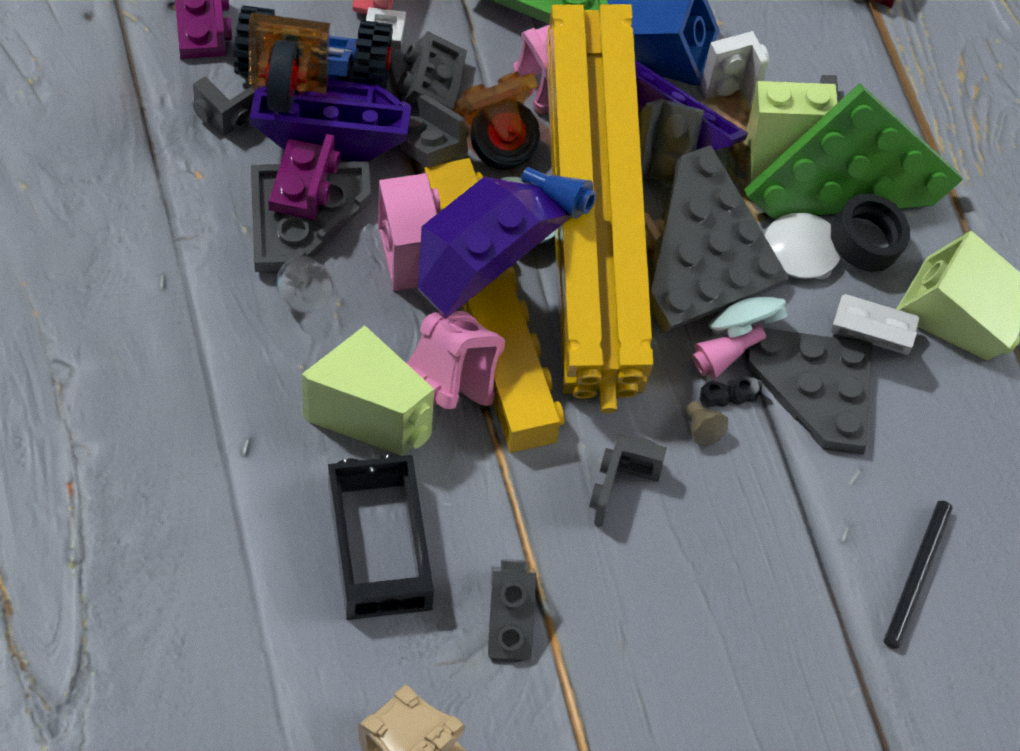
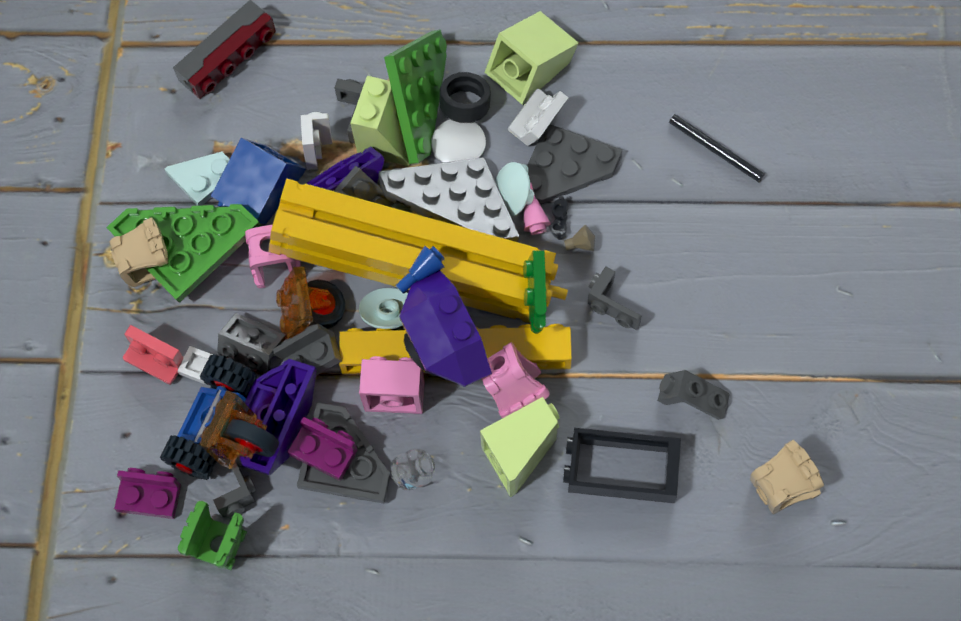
camera: 65 degrees left, 10 degrees up
none -> bright green piece [178,501,247,570]
none -> green hinge [523,250,547,334]

